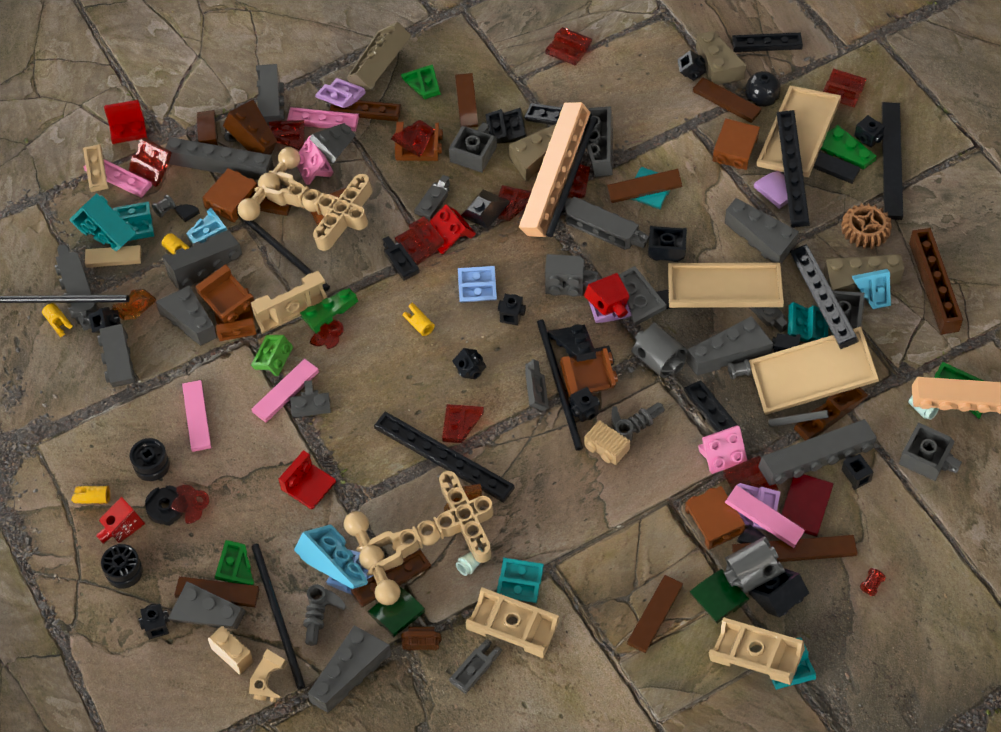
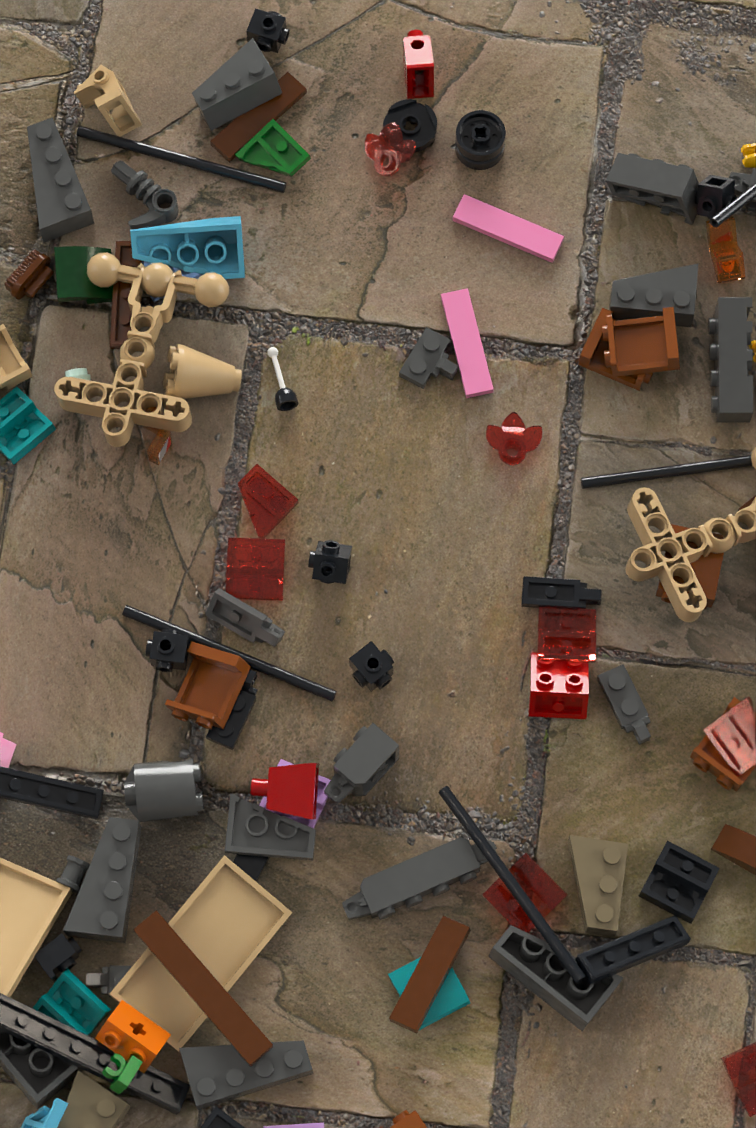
camera: 125 degrees right, 15 degrees up
yellow hinge [71,486,111,504] -> none
black wheel [101,544,143,589] -> none
tan brick [208,626,253,675] -> none
tan piece [251,271,328,334] -> none
bright green bracket [251,335,293,376] -> none
red bracket [278,450,336,510] -> none
green wing [300,288,358,334] -> none
black tile [374,411,515,503] -> none
yellow hinge [402,302,435,336] -> none
dark grey hinge [449,122,497,173] -> none
light blue slope [458,266,497,302] -> none
black slope [461,189,510,229] -> none
clear red wing [497,185,532,221] -> none
light nougat brick [519,102,591,237] -> none
black wing [548,324,596,362] -> none
tan brick [584,420,630,465] -> none
dark grey piece [611,402,665,442] -> none
black slope [648,226,687,262] -> none
none -> orange brick [95,1000,171,1073]
none -> green tile [102,1054,143,1094]
none -> reddish brown tile [133,910,273,1067]
none -> tan cone [163,344,242,399]
none -> clear red slope [226,538,286,601]
none -> black hinge [267,347,299,411]

